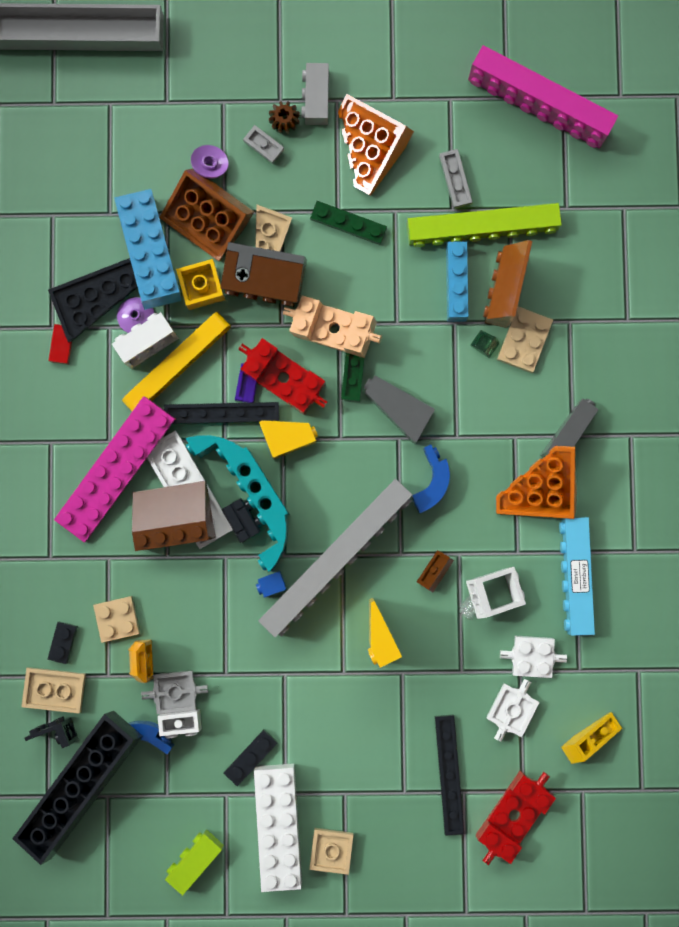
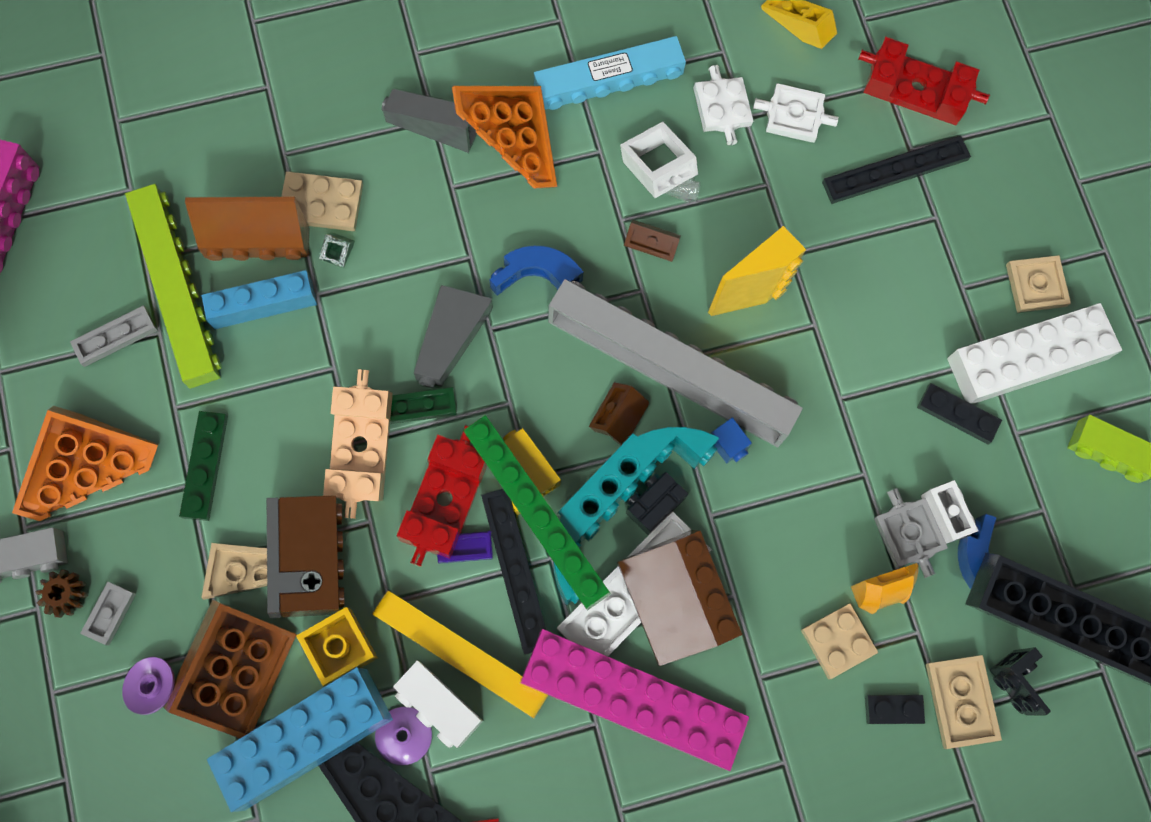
camera: 115 degrees left, 10 degrees down
none -> green plate [463,415,611,611]
none -> reddish brown panel [589,382,649,445]

